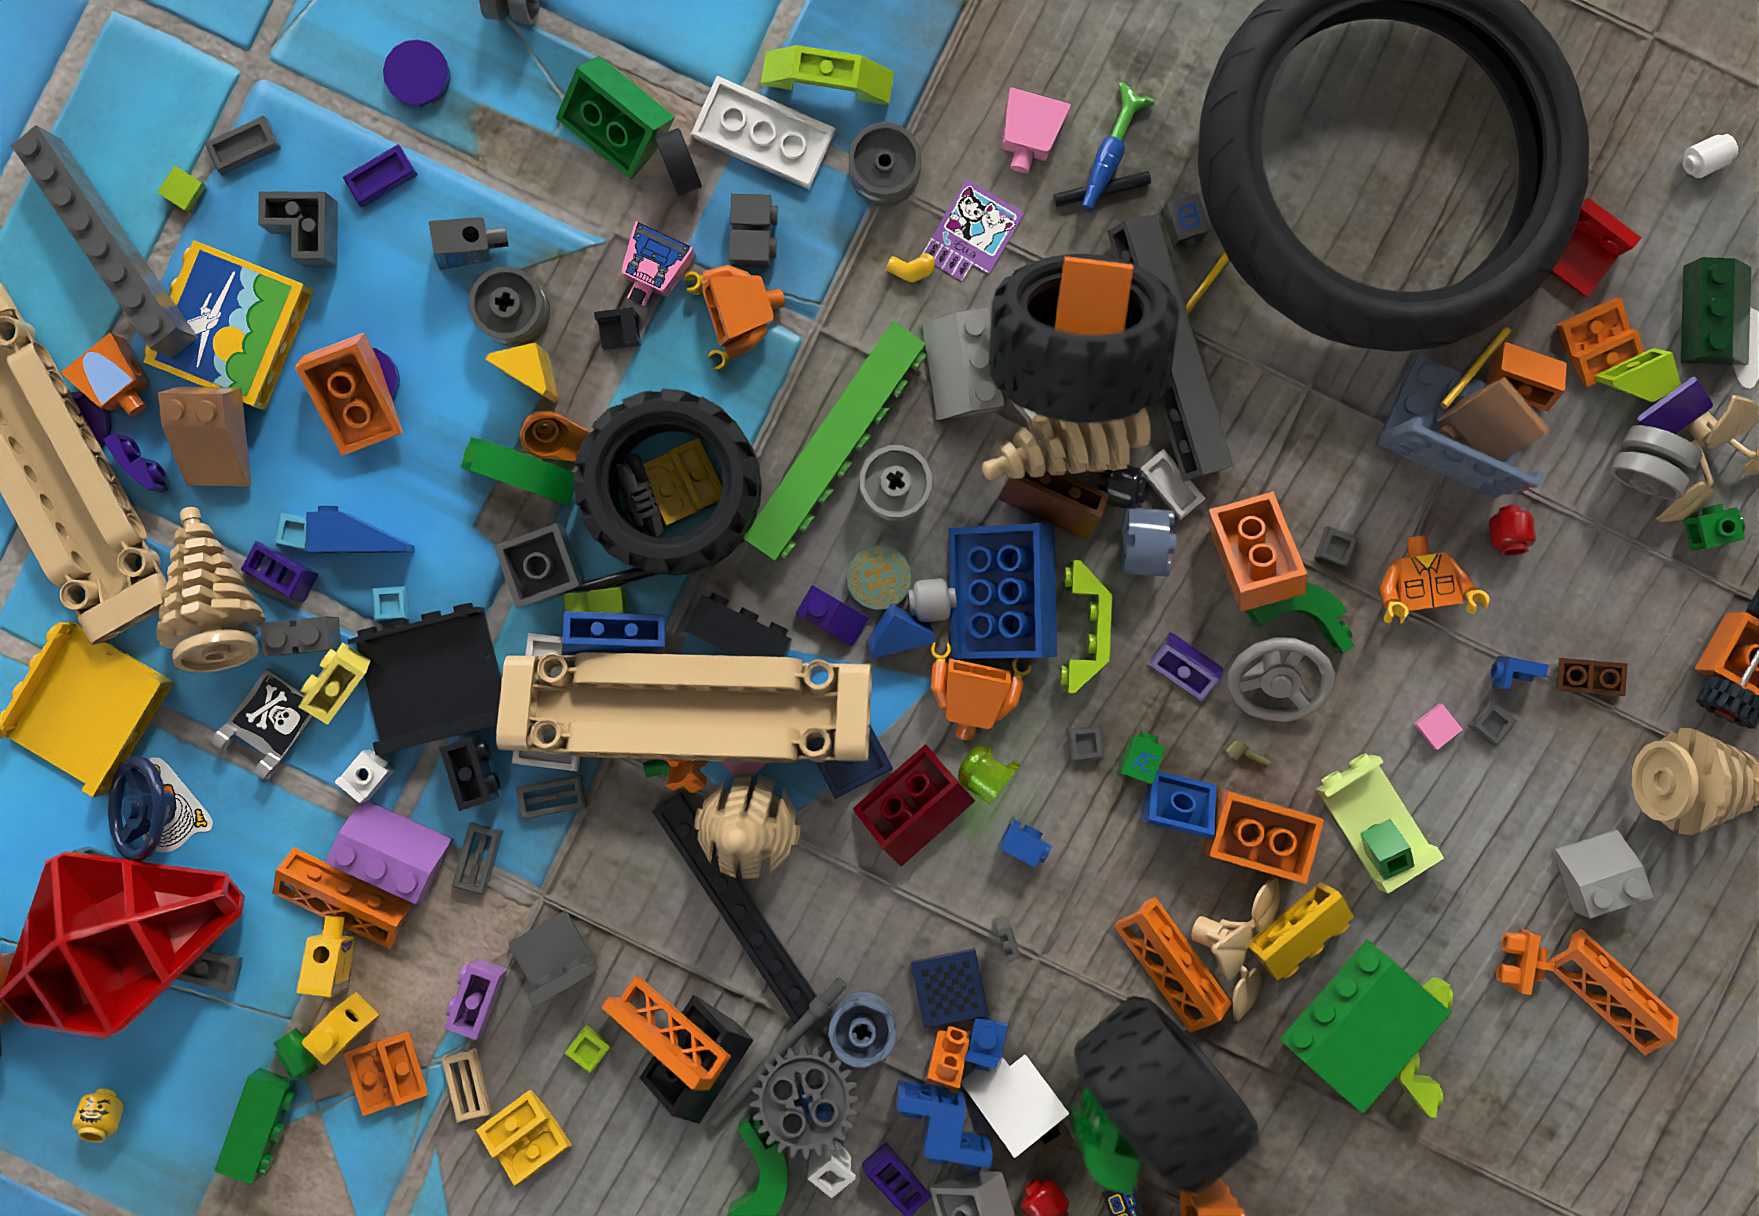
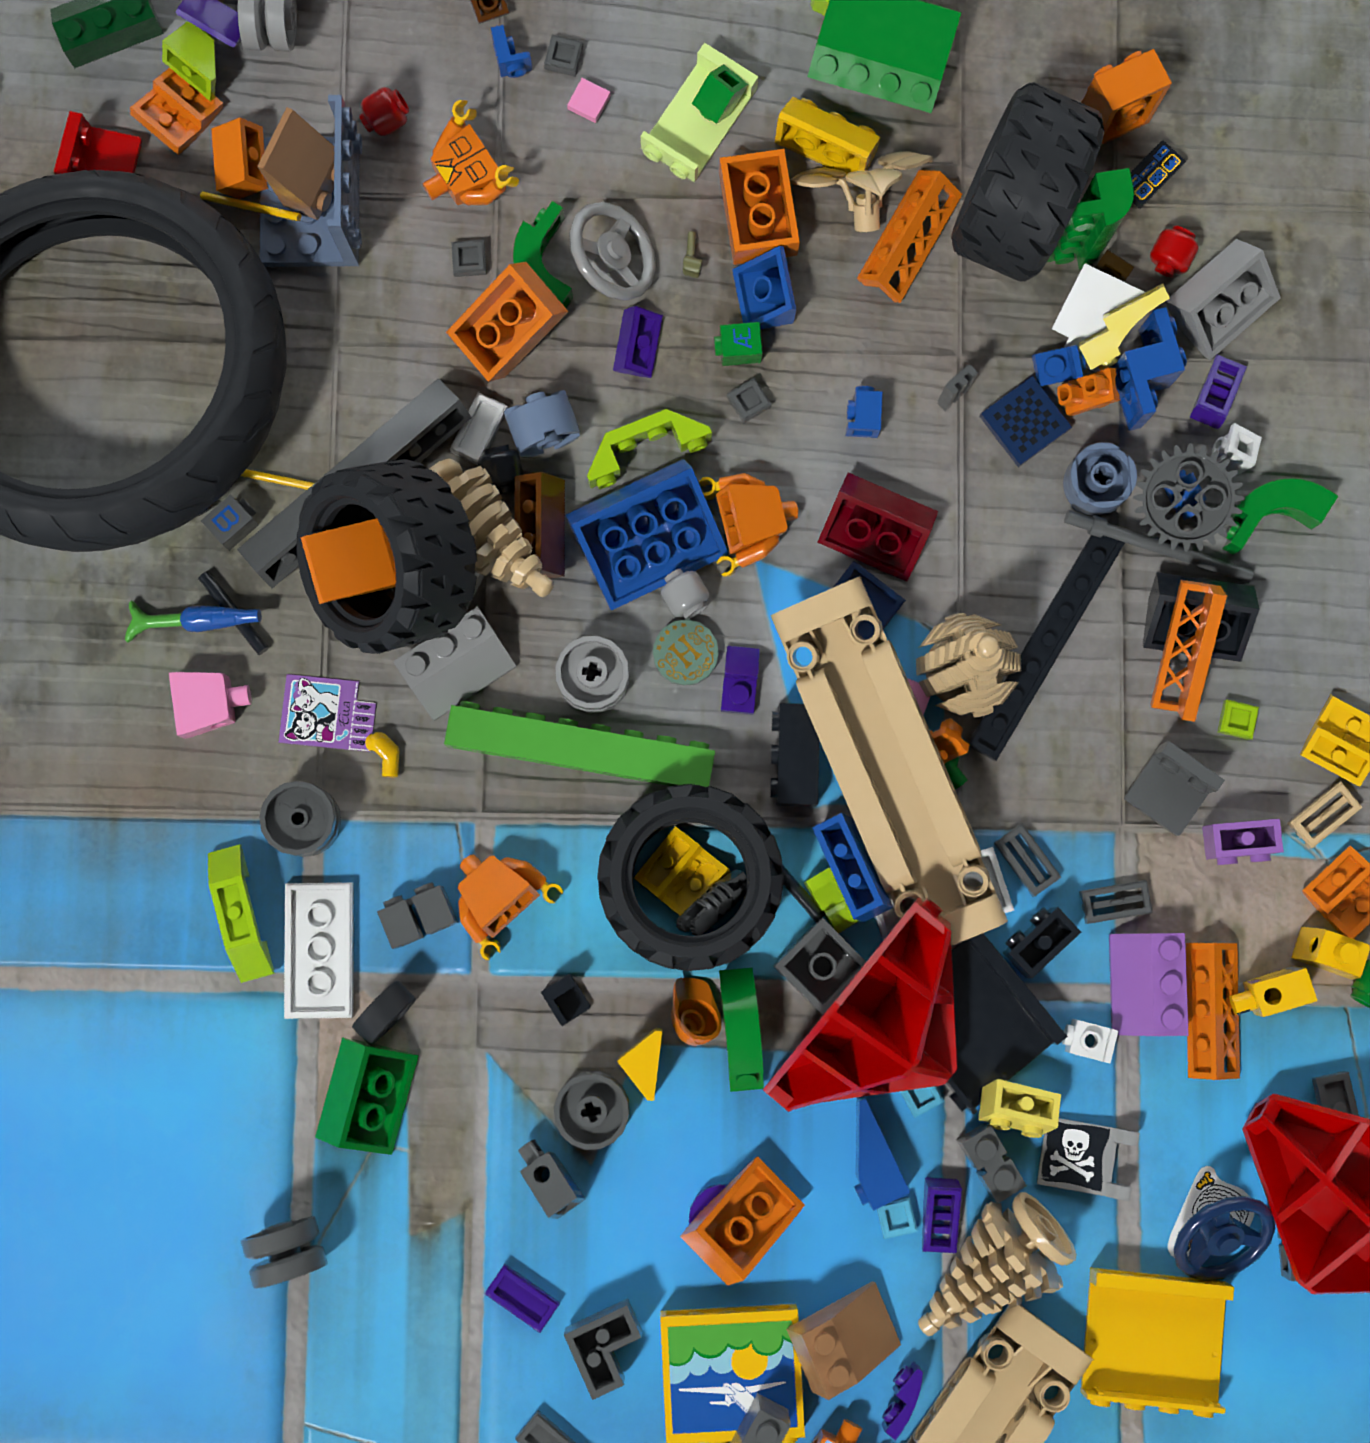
camera: 115 degrees left, 5 degrees down
dark purple tile [383,39,451,108] -> none
torso [621,221,696,308] -> none
blue slope [867,603,936,659] -> none
clear neon green helmet [958,745,1021,804] -> none
none -> red panel [763,897,957,1112]
none -> light yellow slope [1079,283,1170,370]

